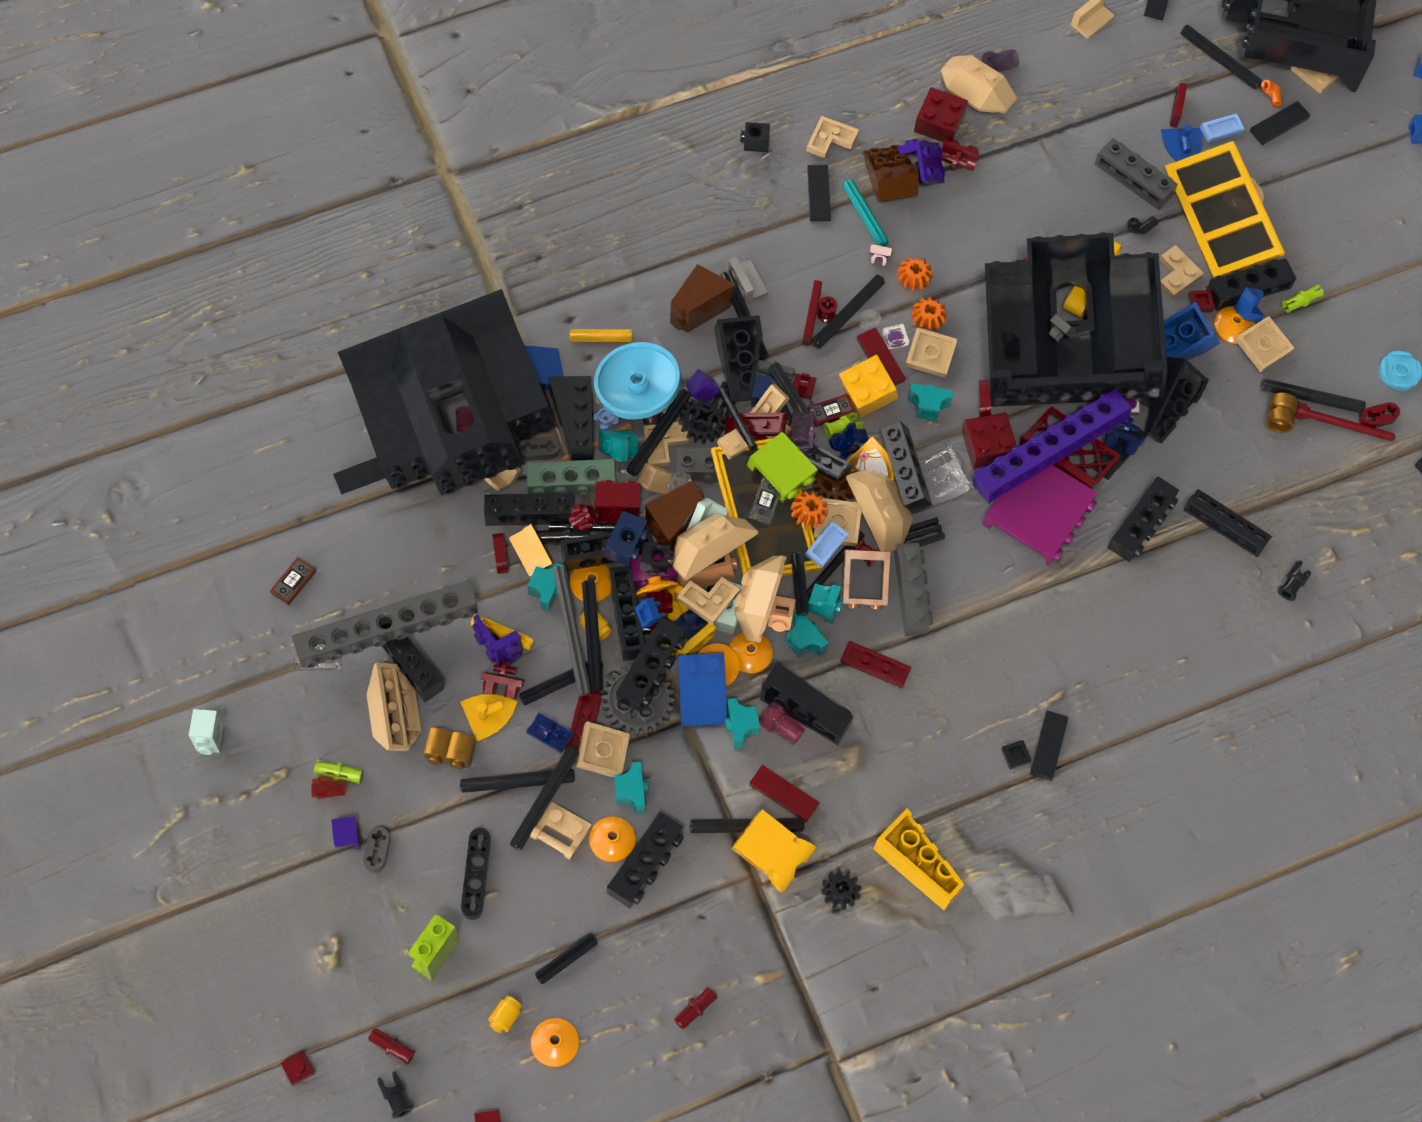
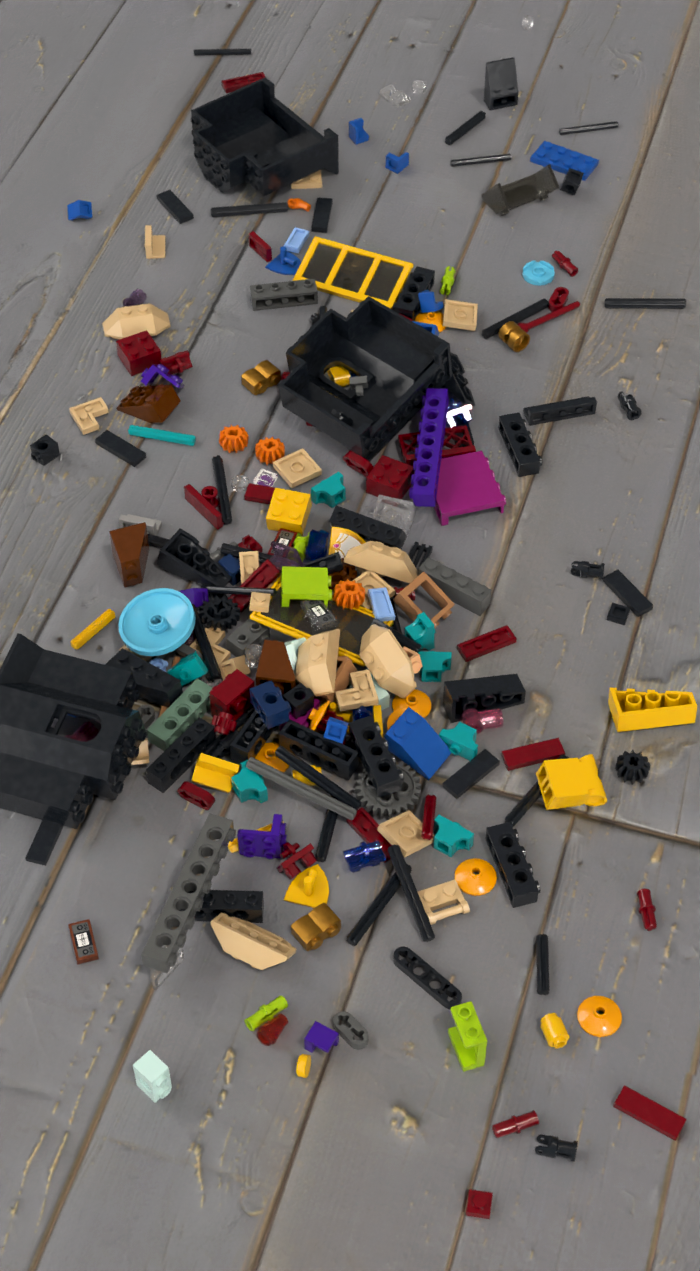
camera: 45 degrees left, 15 degrees down
tile [870,244,892,266] -> none
none -> pearl gold brick [241,360,281,395]
none -> yellow tile [296,1054,311,1078]
none -> dark red axle [421,794,437,840]
none -> black tile [443,749,500,799]
none -> black piece [571,561,605,580]

